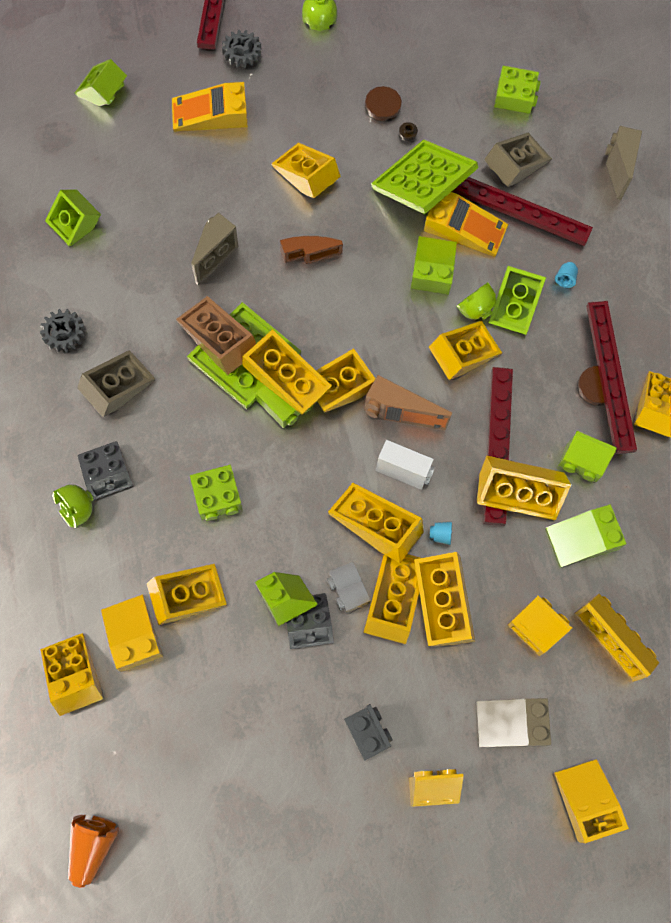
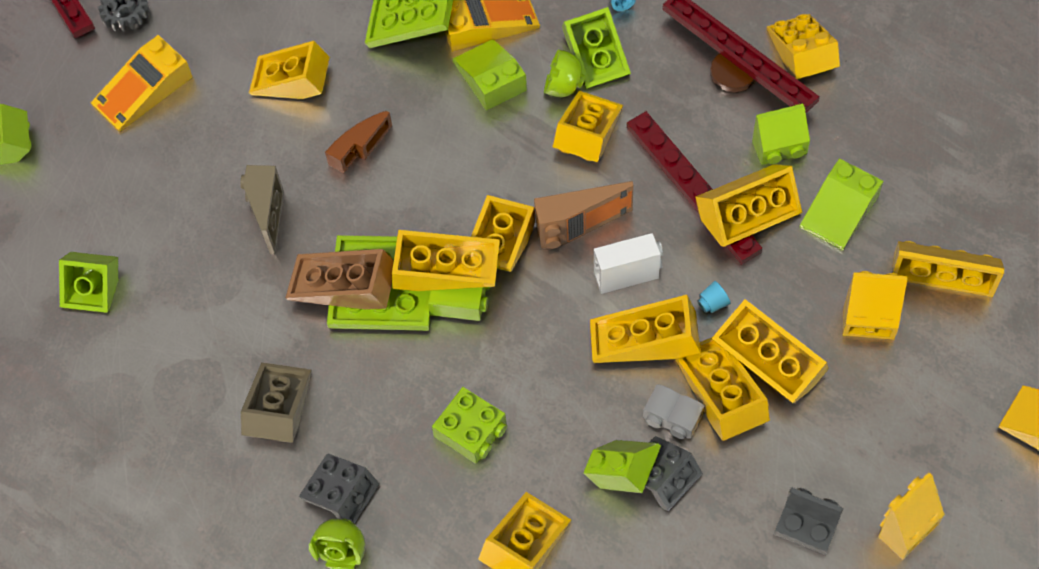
camera: 30 degrees left, 10 degrees down
dark grey gear [40,309,86,352] -> none
slope [476,698,551,747] -> none

